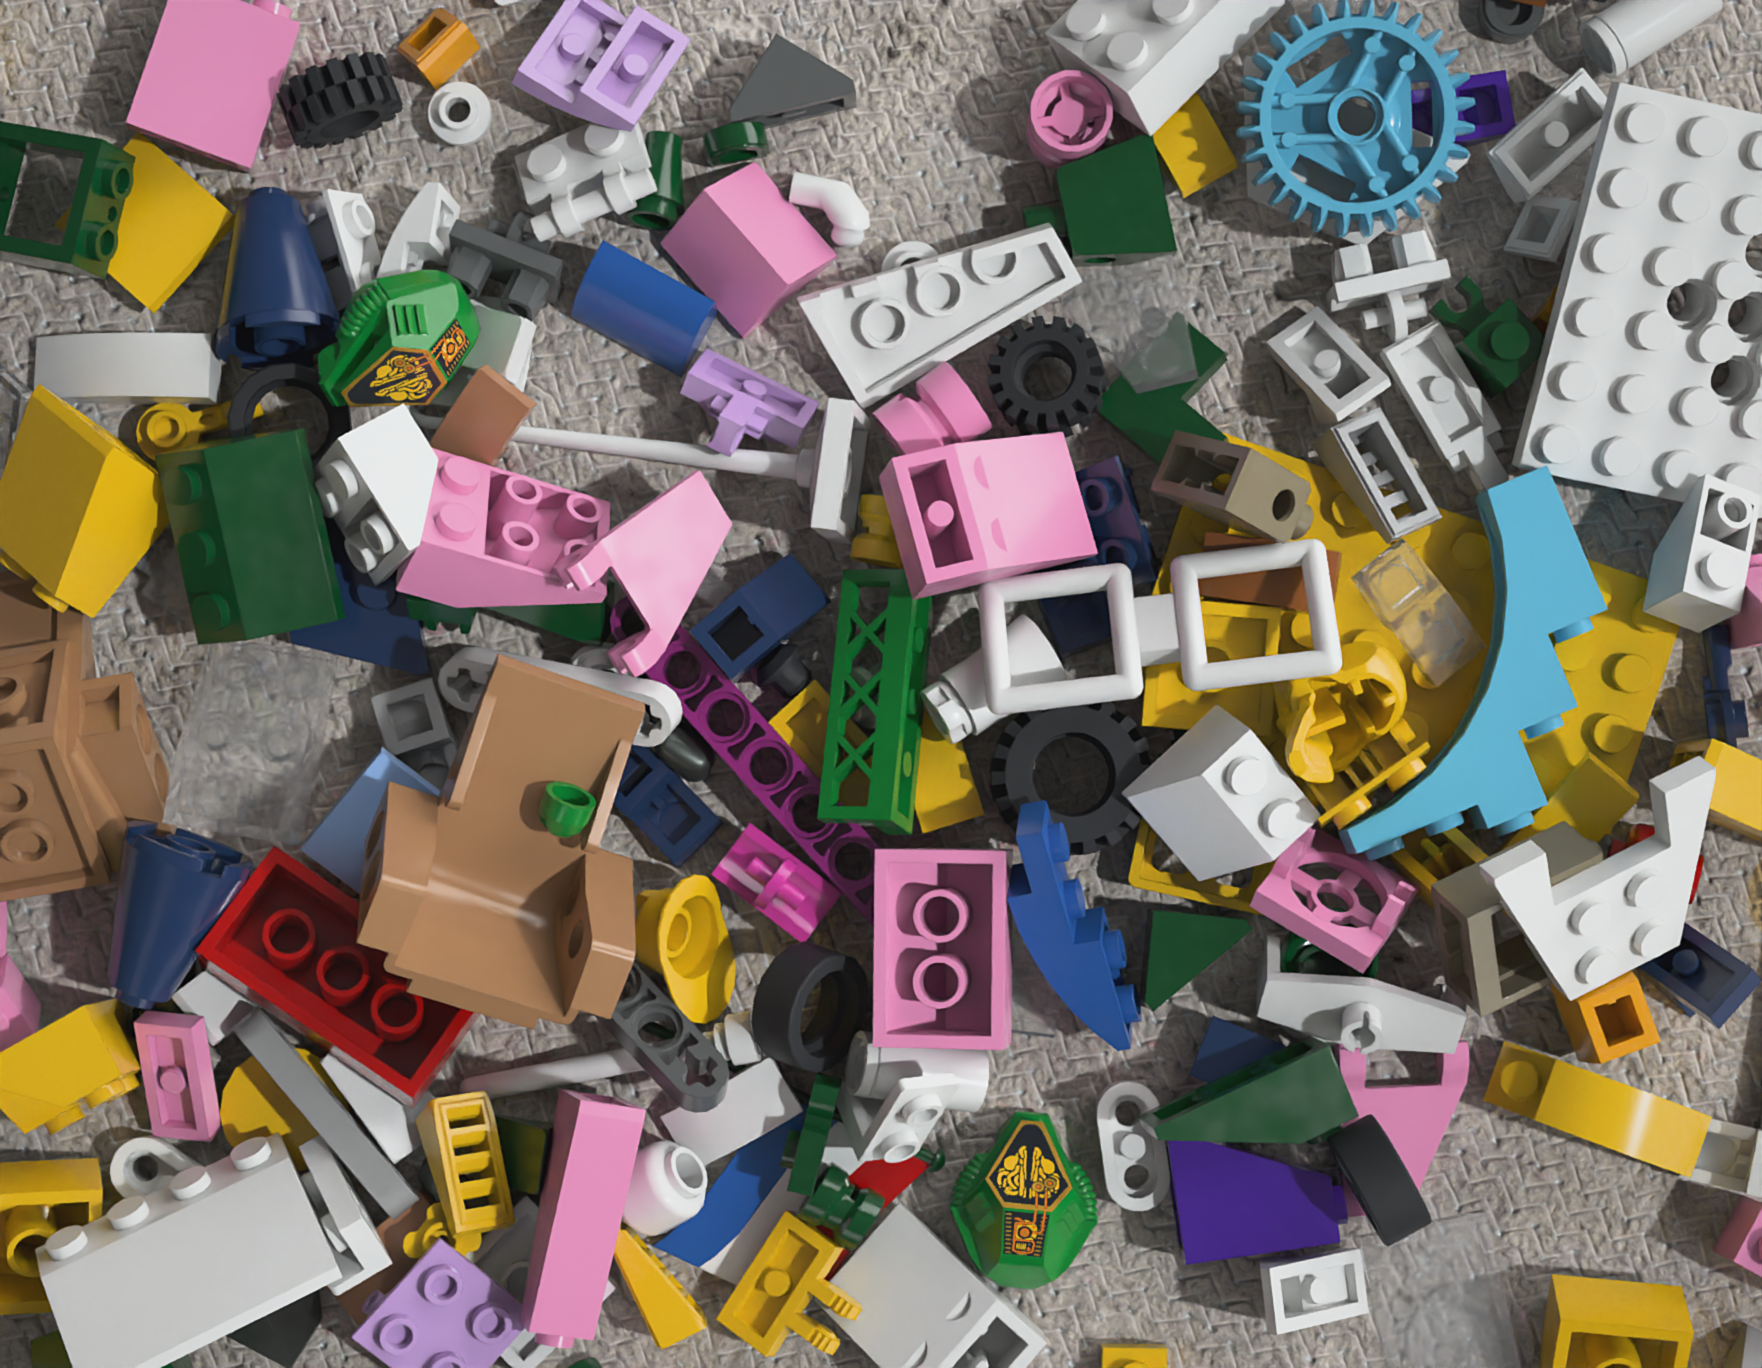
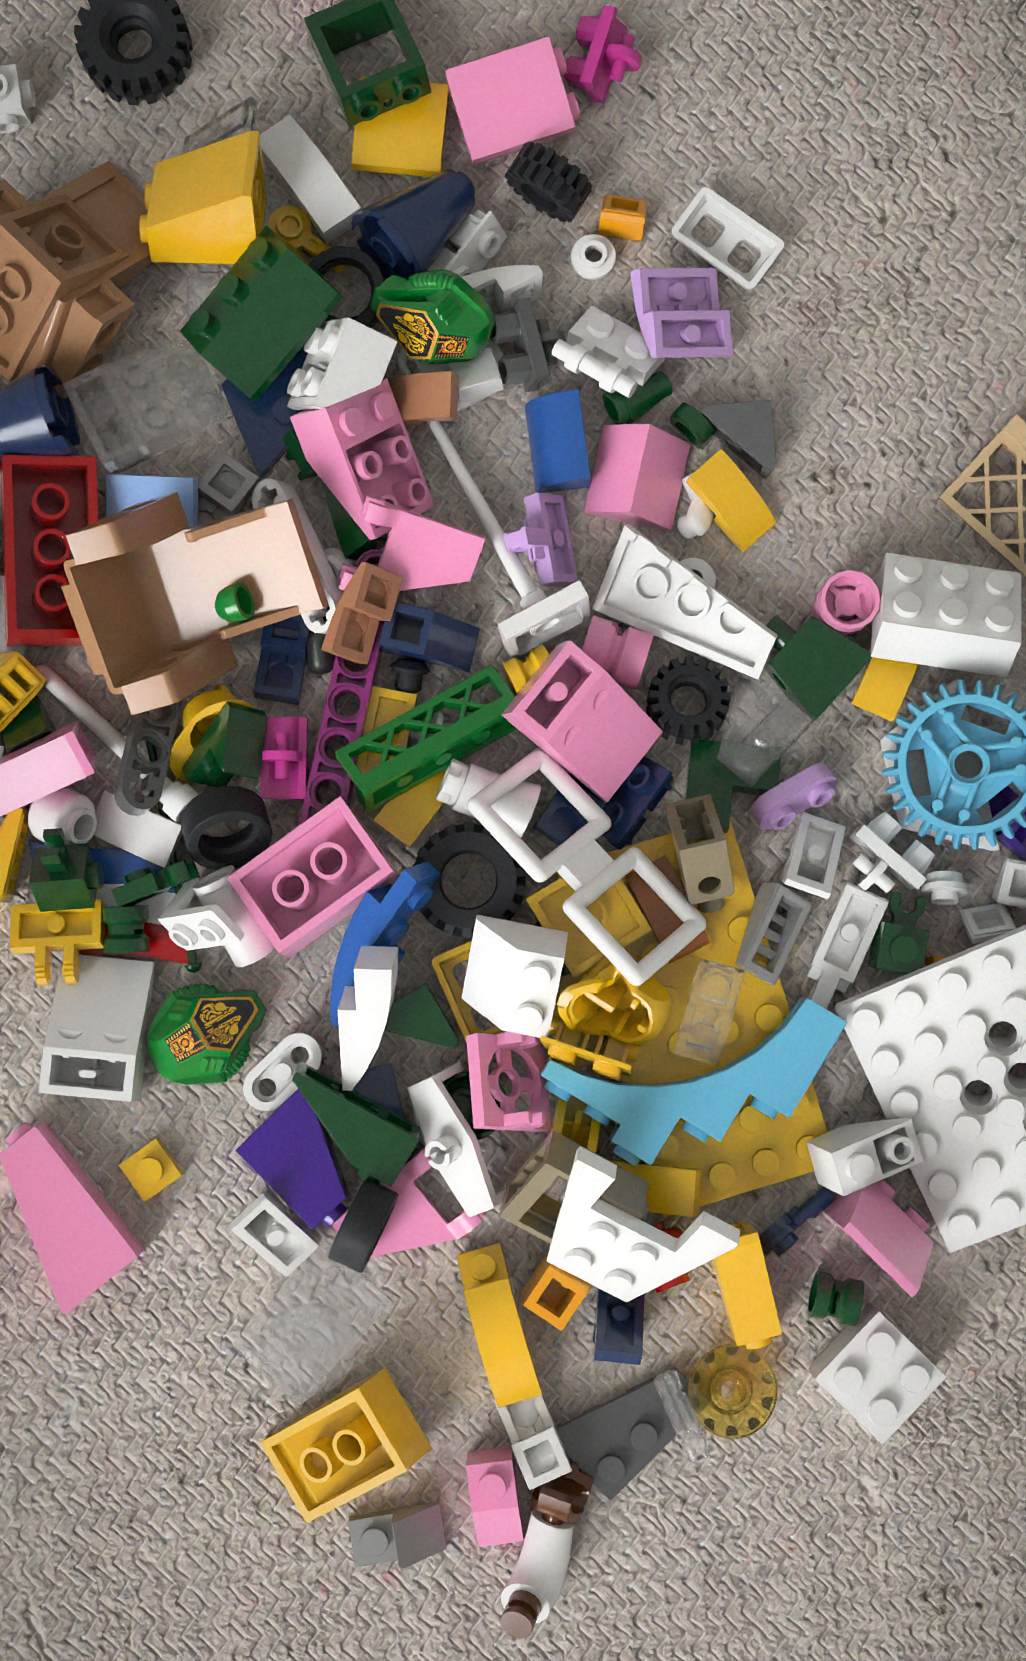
camera: 55 degrees right, 0 degrees up
none -> dark green brick [29,828,104,912]
none -> dark green slope [182,701,267,787]
none -> nougat slope [321,562,403,665]
none -> white slope [337,946,398,1091]
none -> yellow slope [686,448,777,553]
none -> lavender plate [751,763,838,830]
none -> white plate [921,871,968,906]

